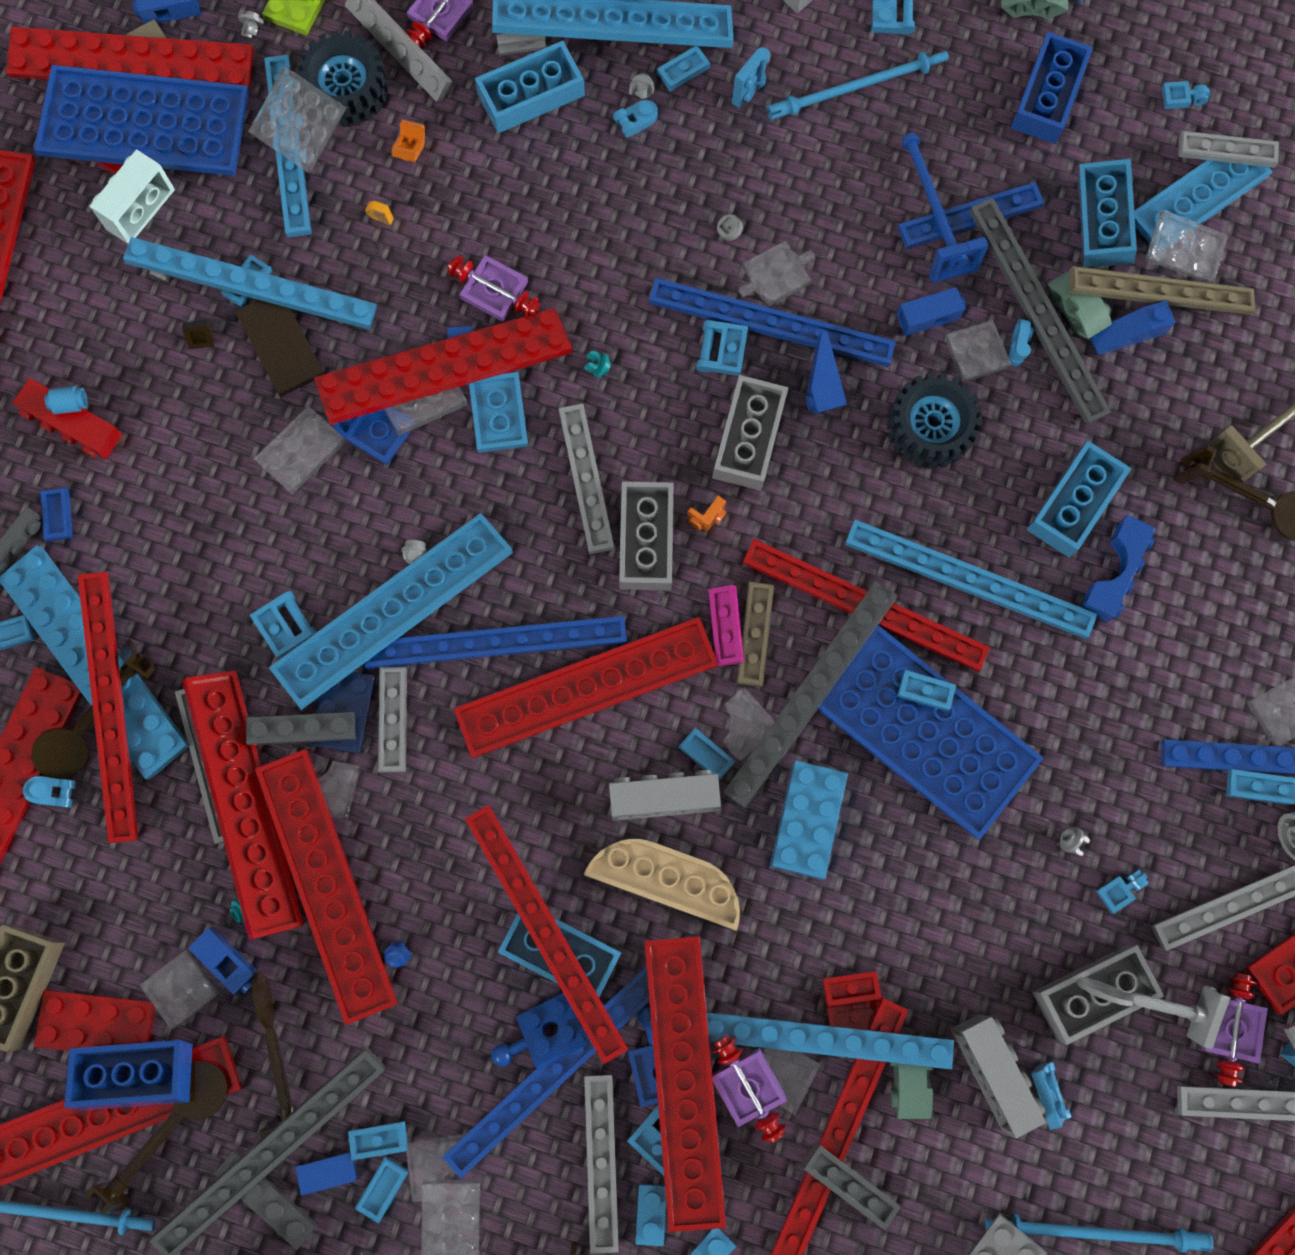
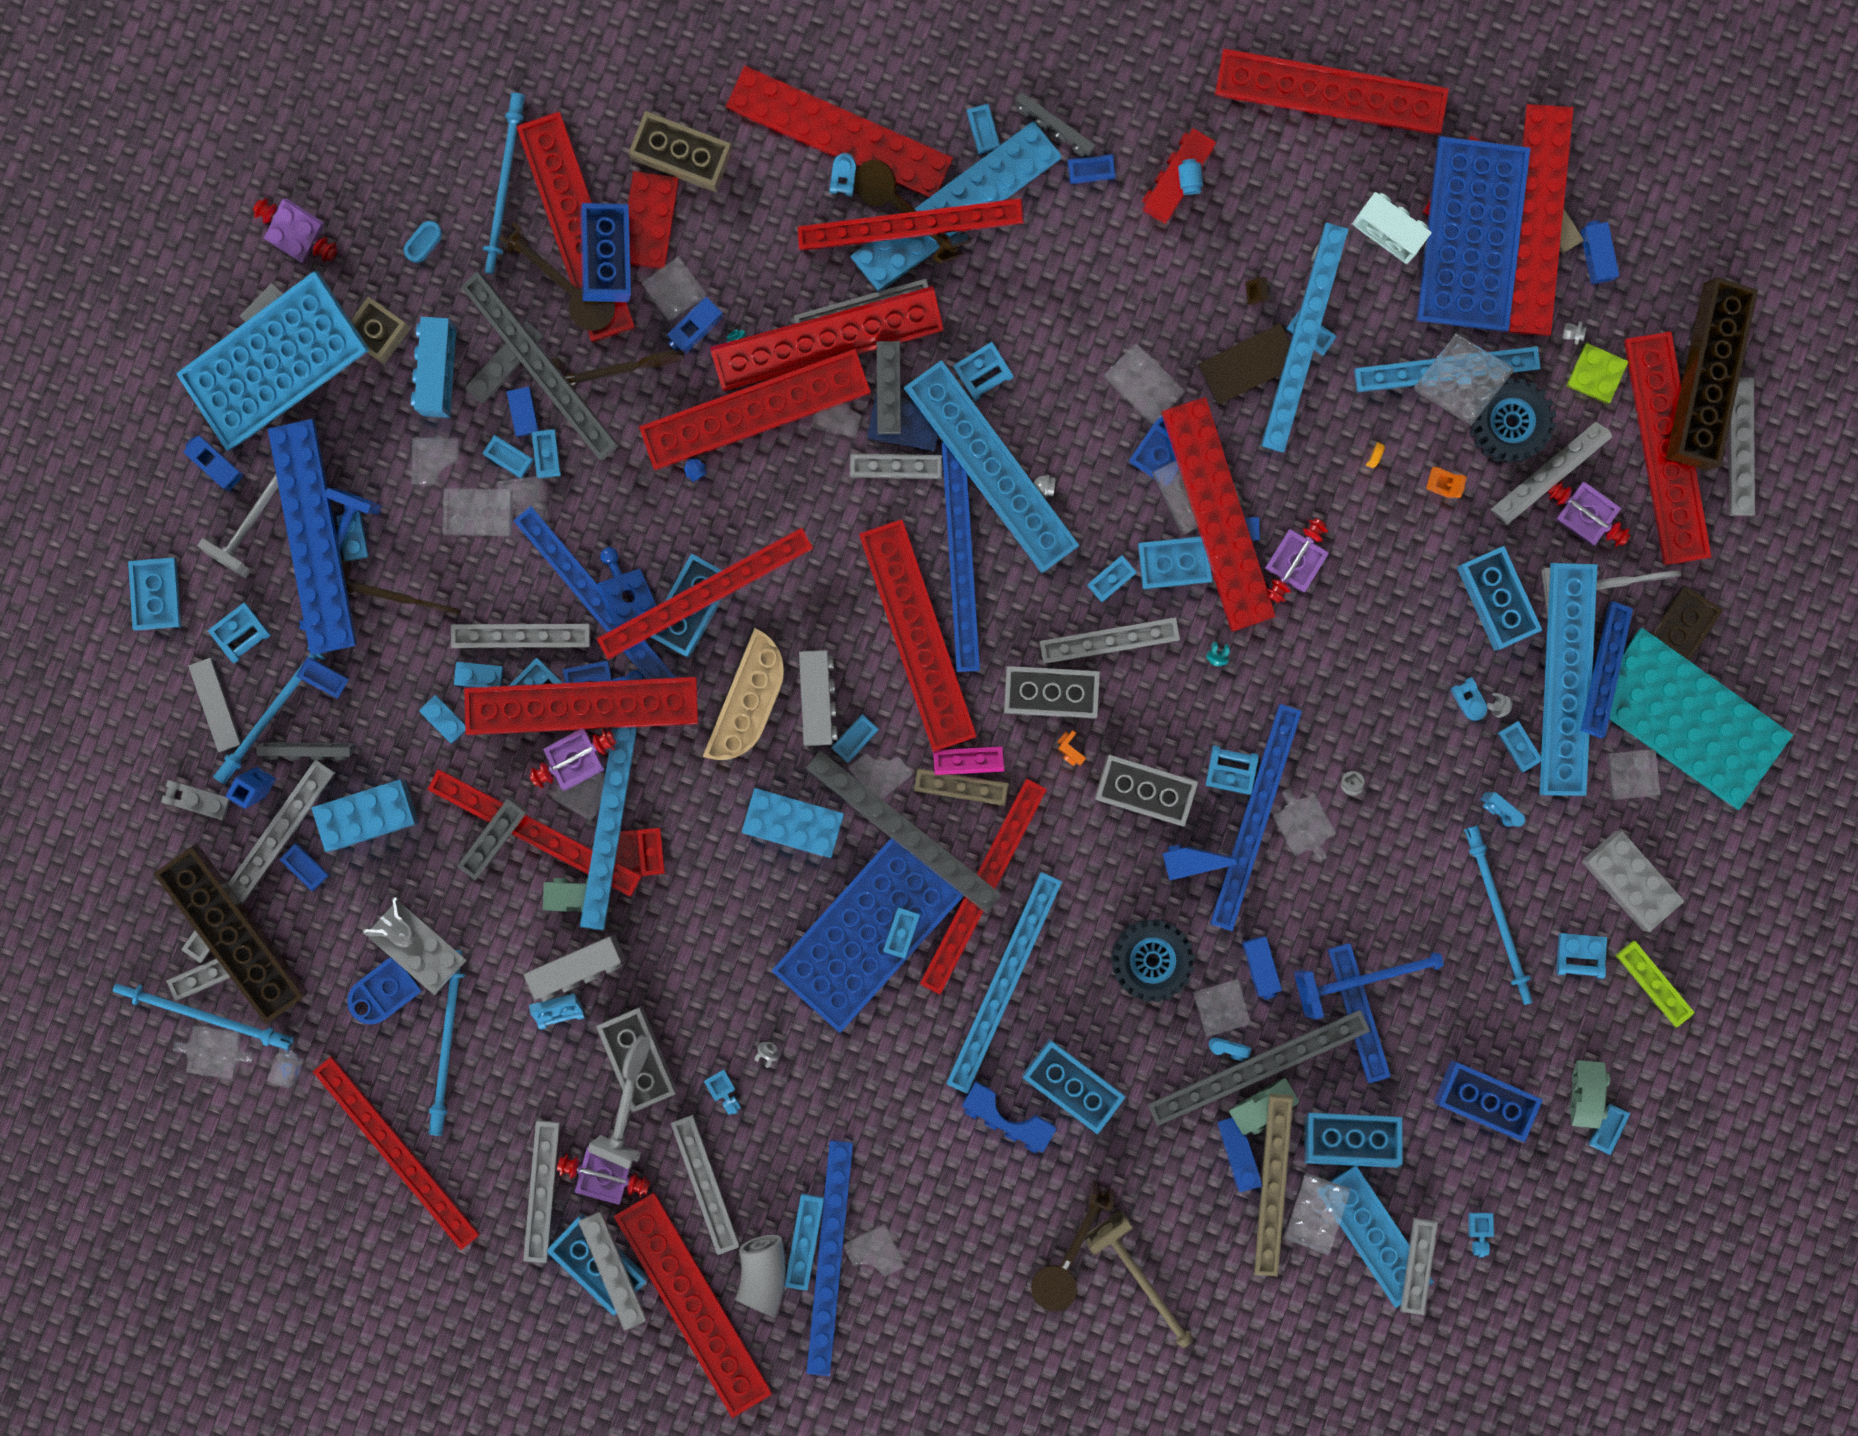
camera: 95 degrees right, 10 degrees up
none -> dark azure plate [1087,555,1137,603]

